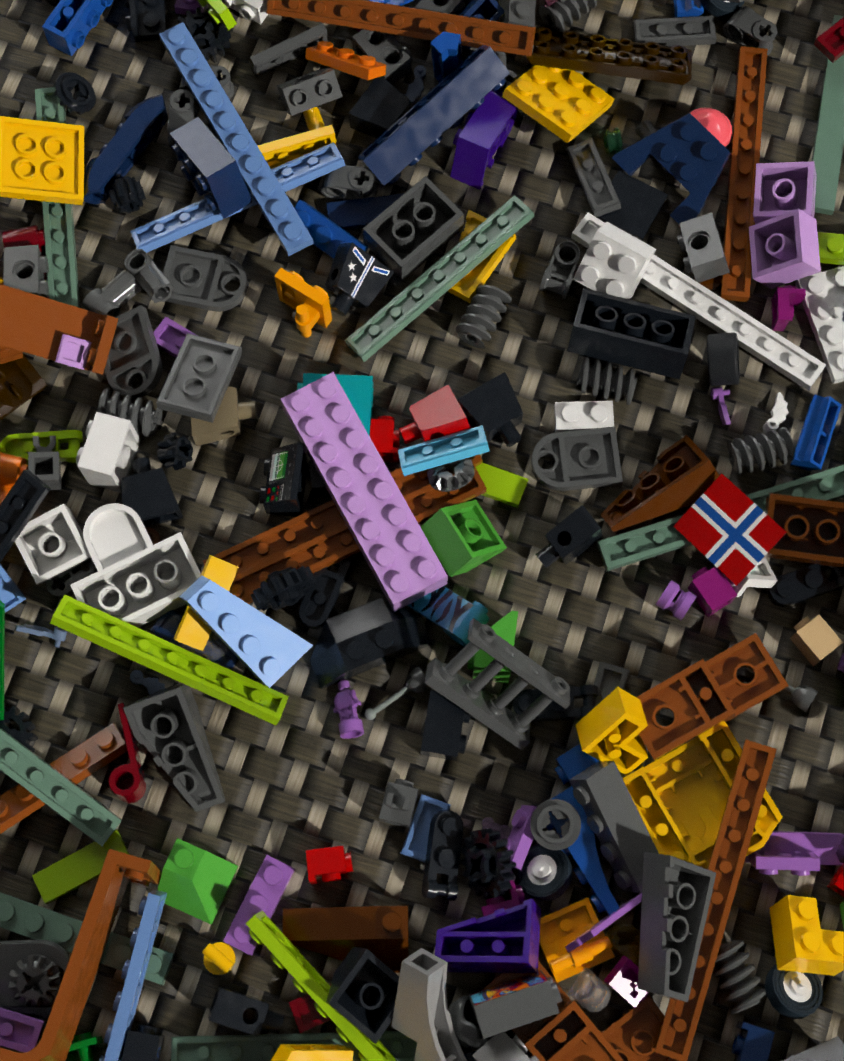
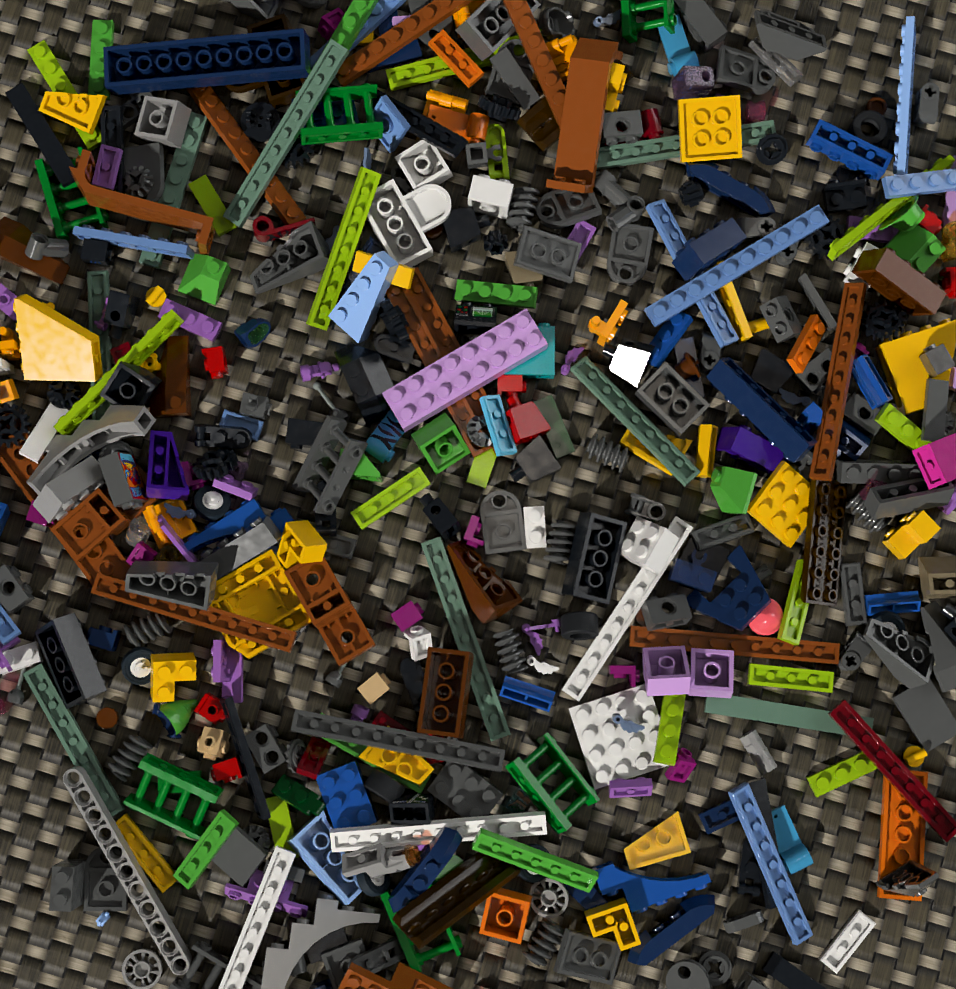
camera: 85 degrees right, 10 degrees up
lavender tile [55,334,92,370] -> none
dark grey gear [530,799,581,851] -> none
clear green bush [603,127,623,155] -> none
medium lavender wheel [656,580,697,621] -> none
sticker [673,473,787,586] -> none
none -> medium lavender piece [94,296,108,331]
none -> yellow plate [140,353,161,372]
none -> sand blue piece [164,503,197,519]
none -> dark blue rock [234,318,271,349]
none -> lime plate [350,467,431,530]
none -> bright green plate [454,279,538,309]
none -> magenta bracket [463,515,484,549]
none -> medium lavender piece [521,623,543,656]
none -> dark green tile [534,395,575,459]
none -> medium lavender piece [561,347,584,375]
none -> dark blue brick [668,549,717,593]
none -> reddish brown piece [674,352,701,380]
none -> yellow piece [695,424,718,478]
none -> bright green slope [710,466,758,514]
none -> clear pink wheel [746,100,766,122]
none -> lime plate [747,663,834,693]
none -> lime plate [777,559,809,645]

